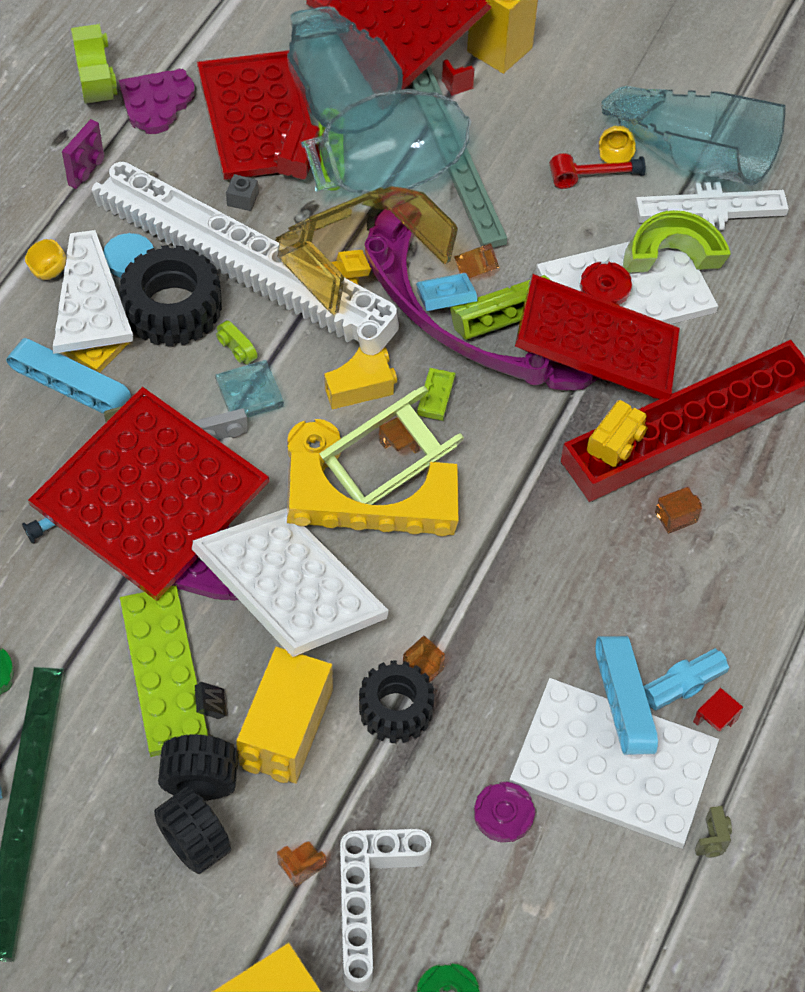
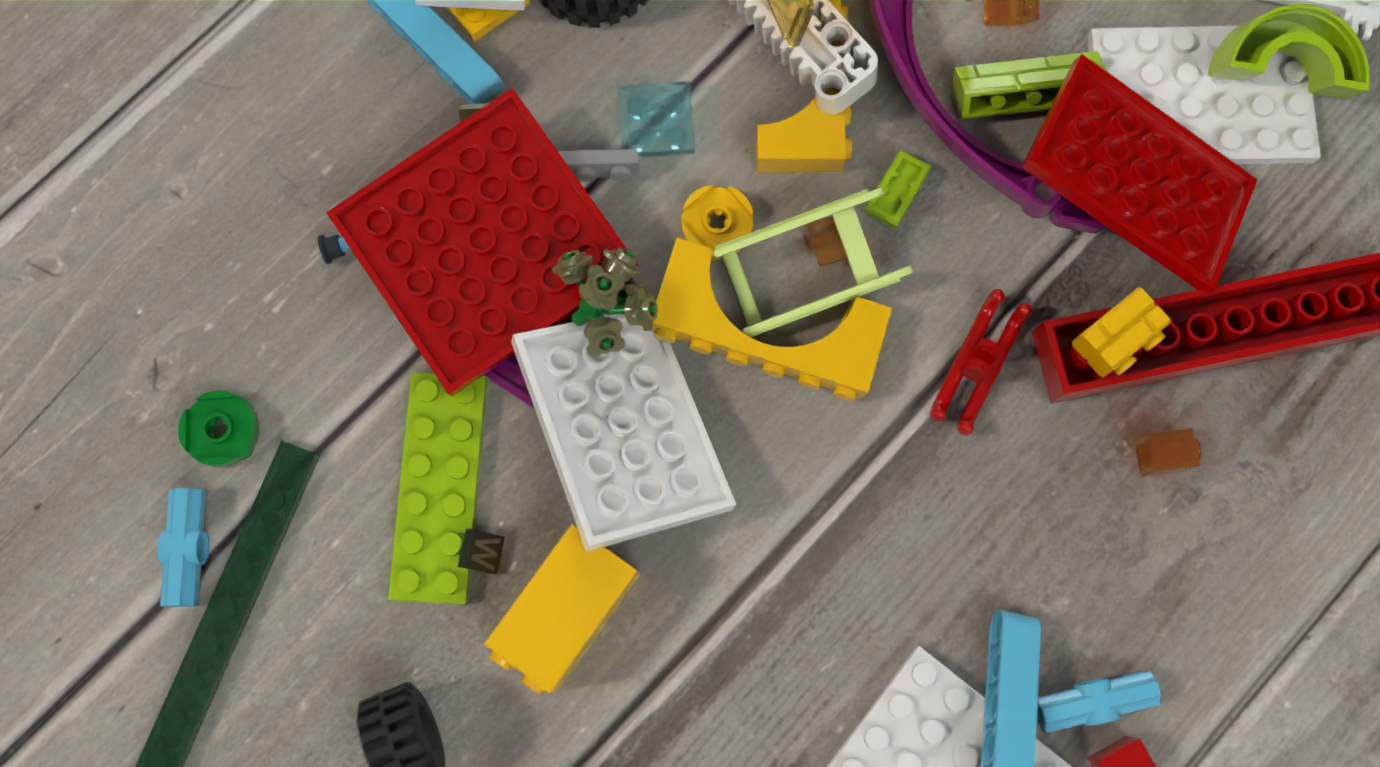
camera: 20 degrees right, 20 degrees up
black tyre [158,734,239,801] -> none
lime plate [216,320,258,365] -> none
black tyre [359,660,435,744] -> none
clear orange panel [403,635,445,683] -> none
medium azure plate [416,273,477,311] -> none
red plate [580,262,632,305] -> none
none -> olive plant [552,247,658,357]
none -> red piece [929,289,1032,436]

